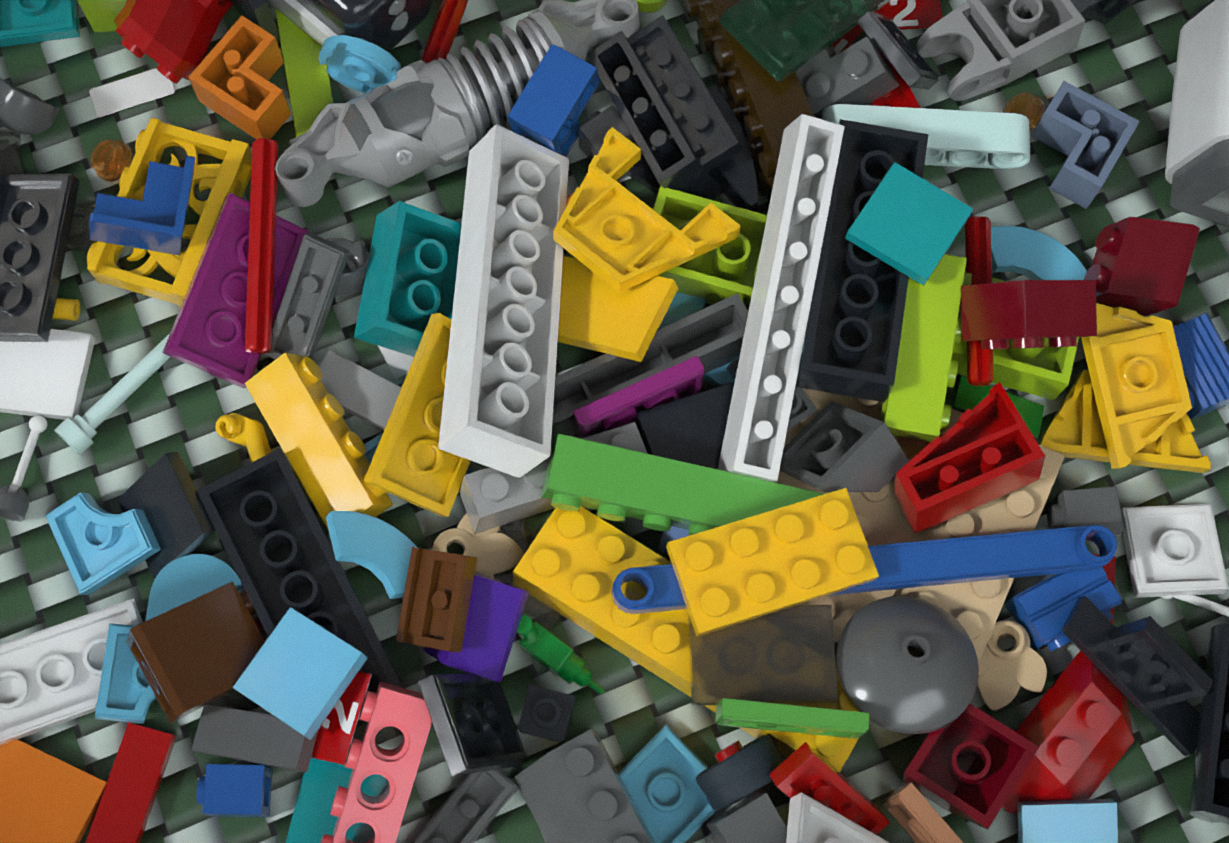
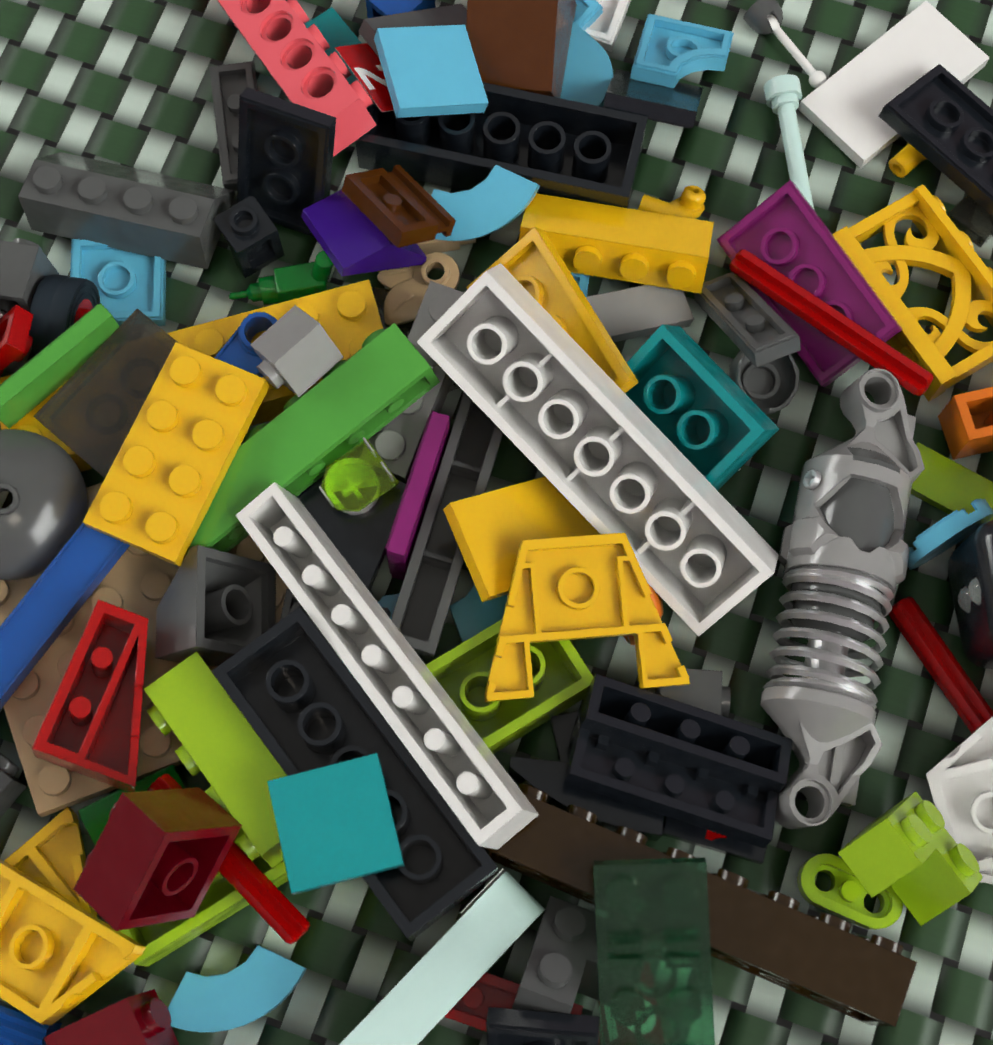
camera: 135 degrees right, 0 degrees up
blue panel [89,155,195,256] -> none
blue panel [507,45,600,157] -> none
none -> light grey brick [250,305,344,397]
none -> clear neon green piece [319,437,399,515]

